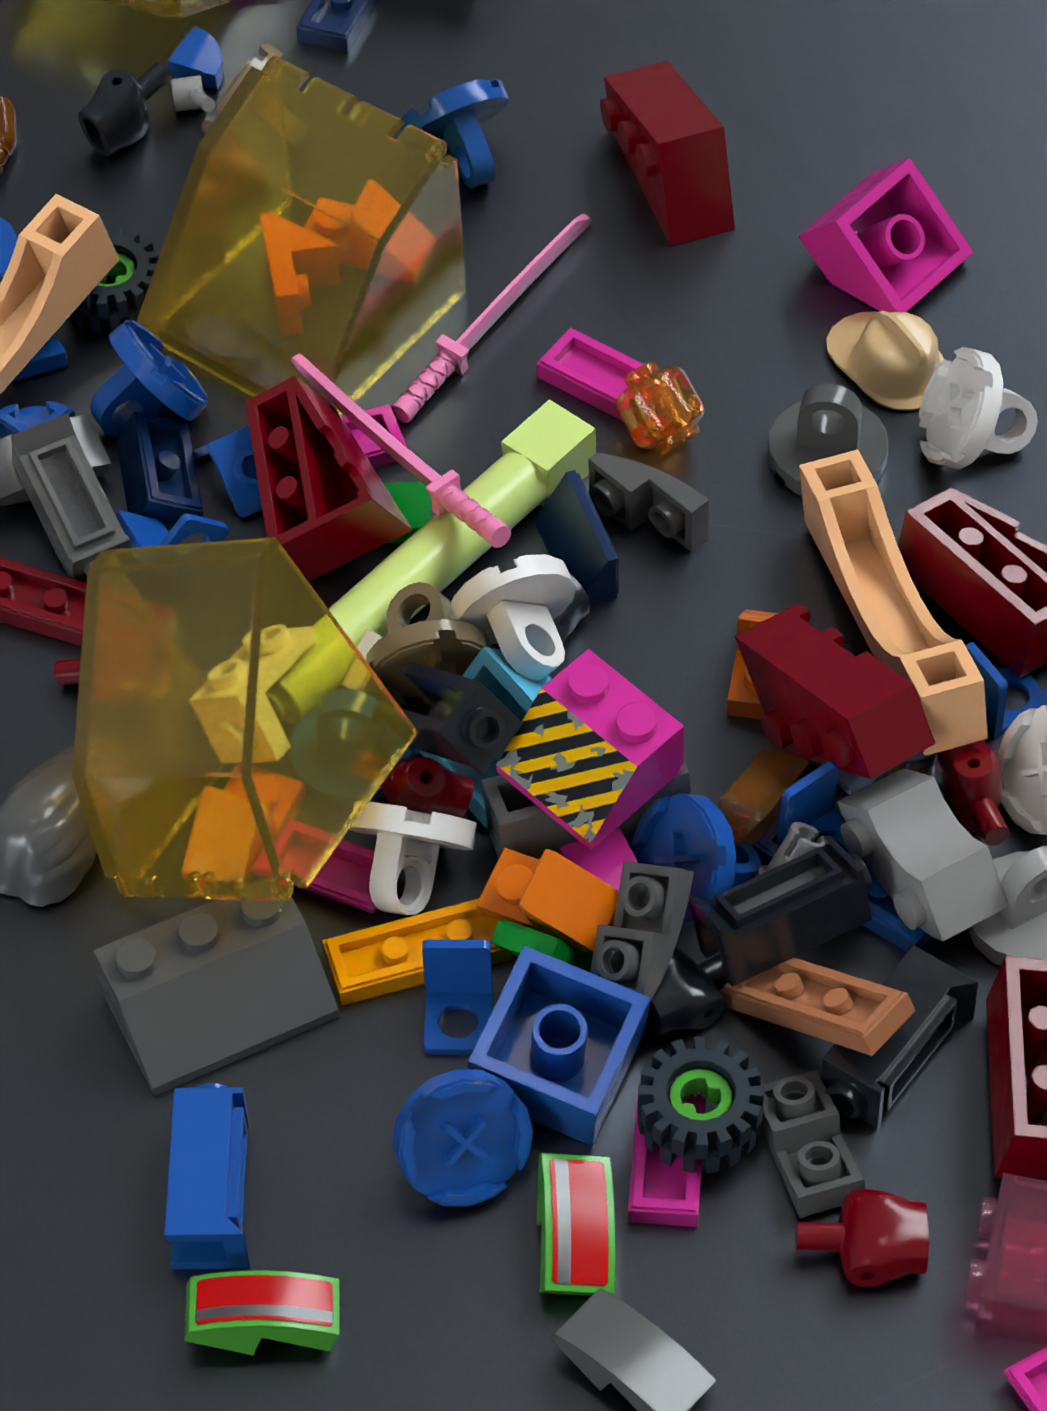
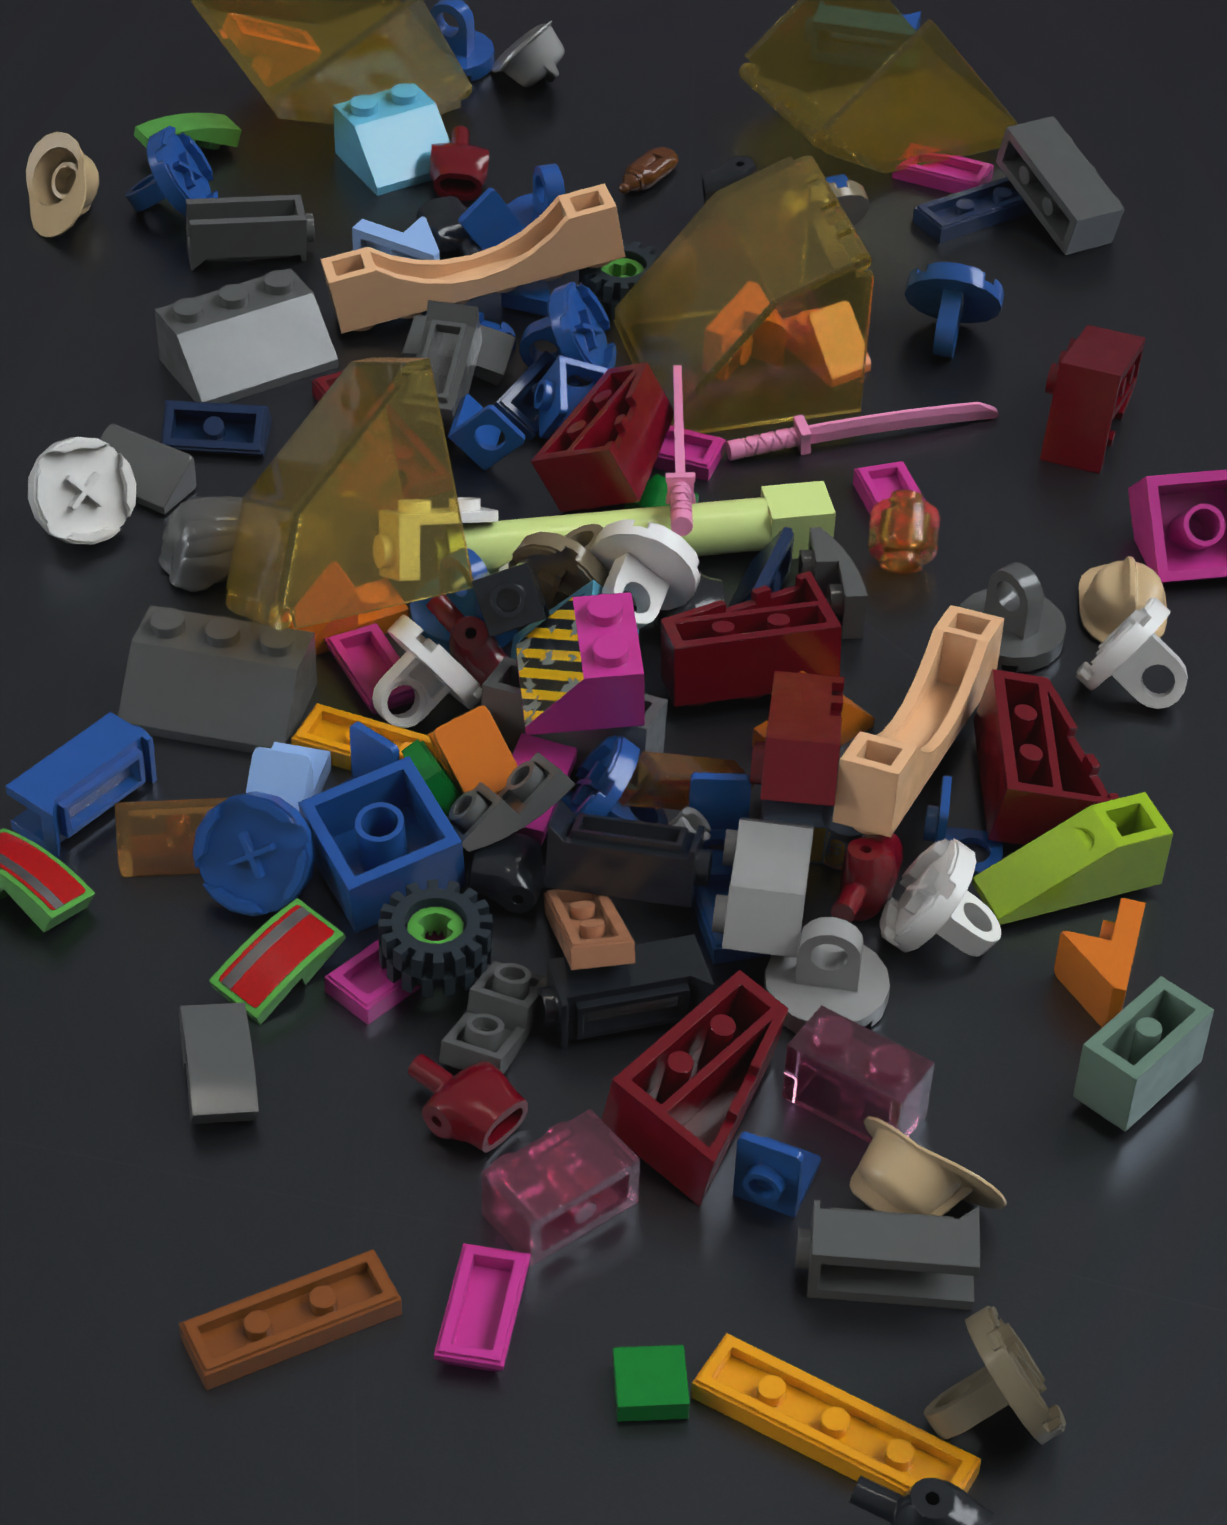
camera: 35 degrees right, 10 degrees down
none -> clear orange slope [115,797,229,877]
none -> light blue slope [246,742,331,811]
none -> blue bracket [534,355,609,439]
none -> dark red wedge [661,571,842,707]

